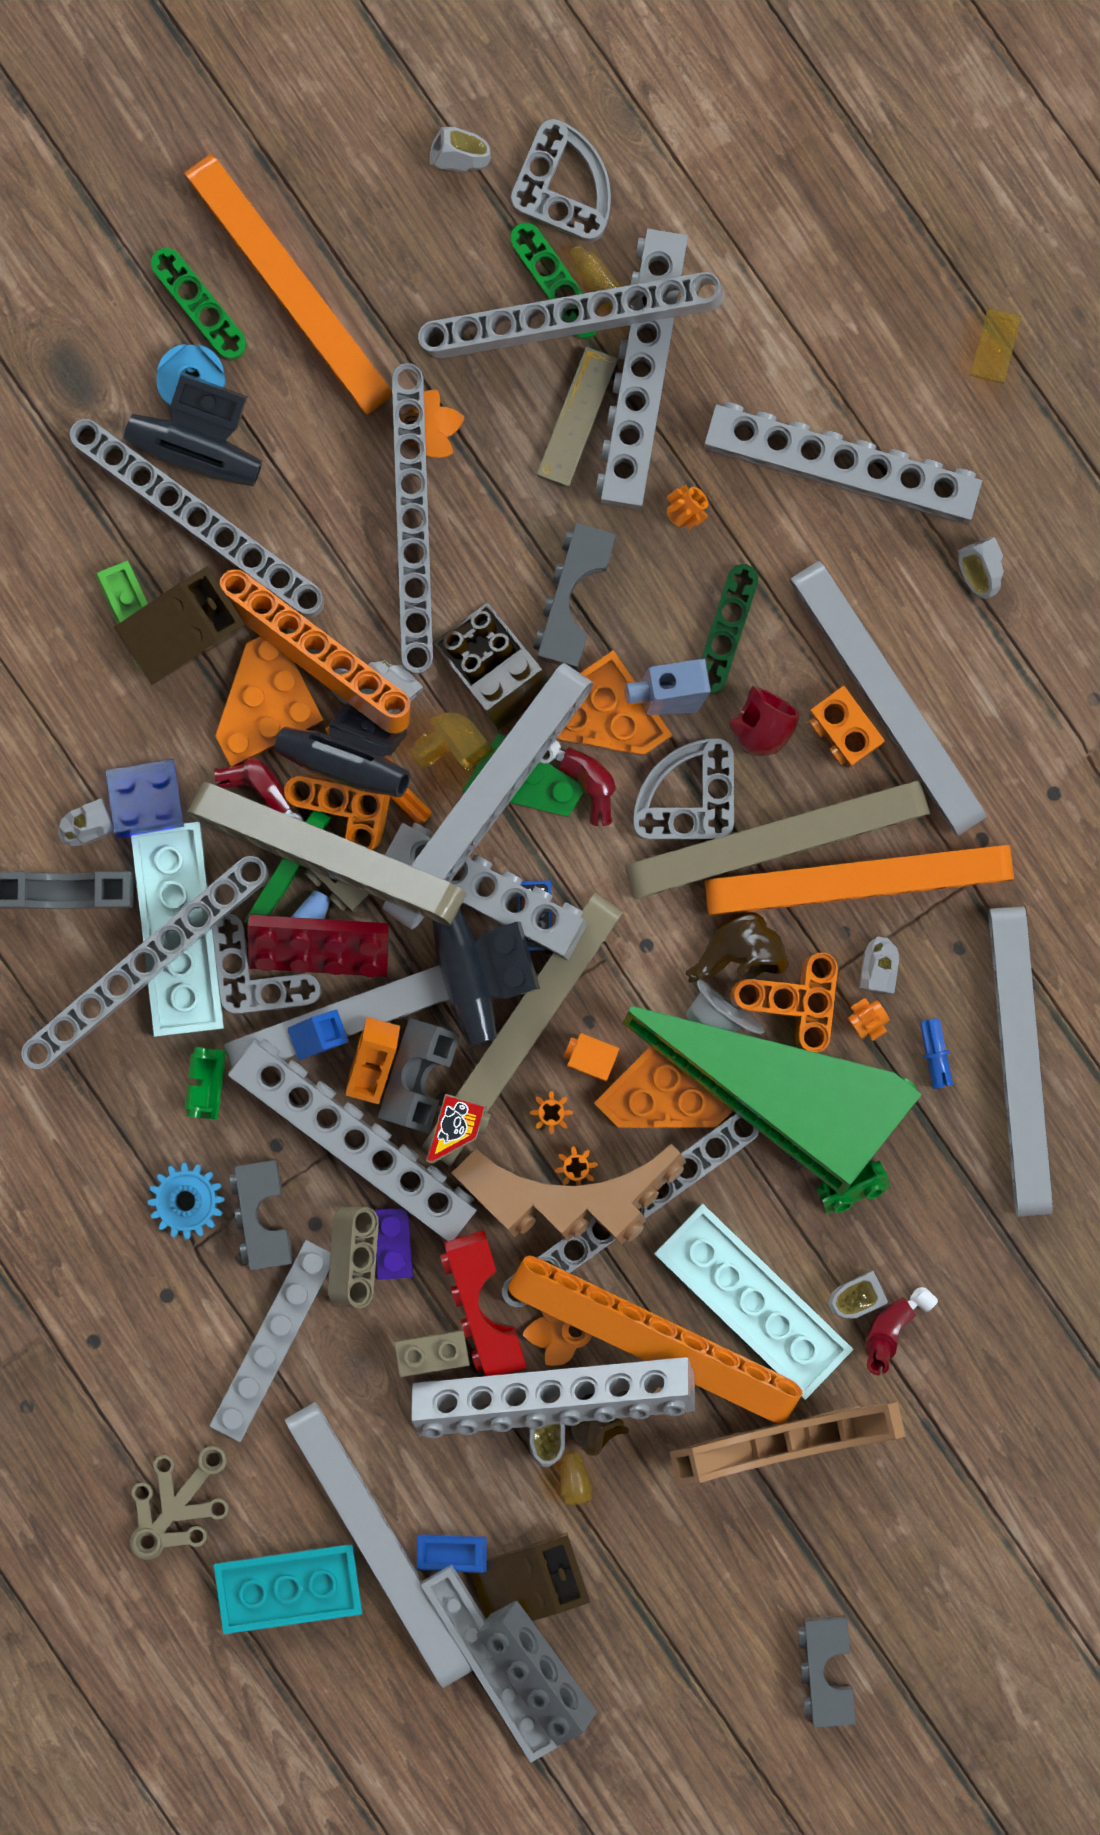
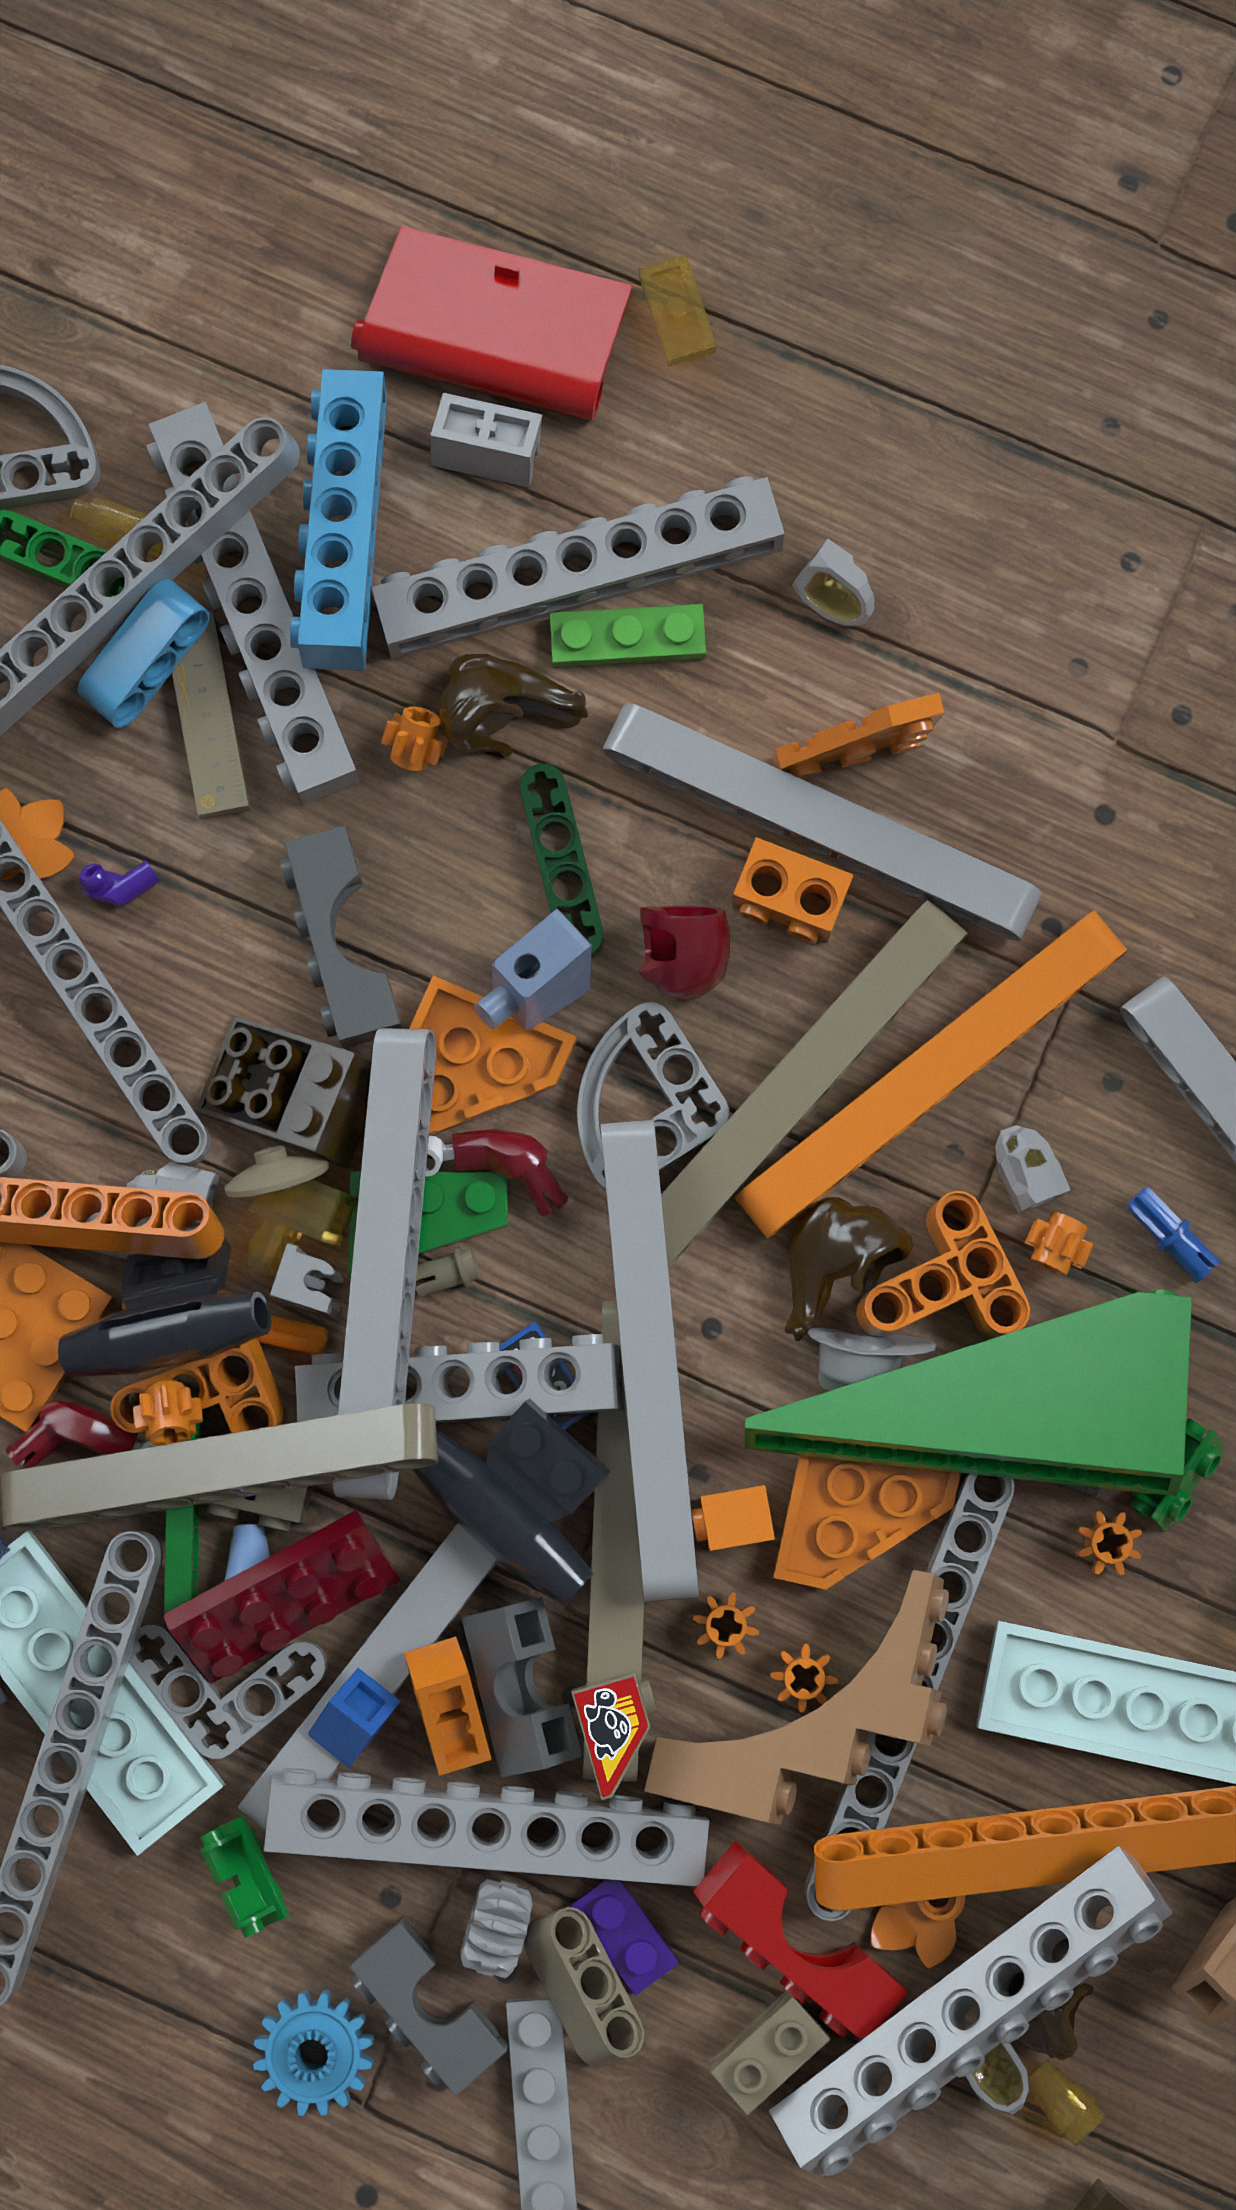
camera: 30 degrees left, 5 degrees down
none -> dark azure beam [78,579,210,728]
none -> dark purple arm [79,860,161,906]
none -> orange gear [133,1380,203,1446]
none -> dark tan dish [224,1146,329,1198]
none -> light grey hinge [270,1243,345,1320]
none -> dark azure brick [290,369,387,671]
none -> door [351,226,633,422]
none -> dark tan pin [415,1246,481,1298]
none -> light grey hinge [430,393,542,488]
none -> dark brown piece [439,654,588,757]
none -> light grey gear [460,1879,533,1978]
none -> bright green plate [550,604,706,668]
none -> light grey beam [600,1119,699,1602]
none -> orange plate [772,692,945,779]
none -> orange gear [1075,1511,1142,1576]

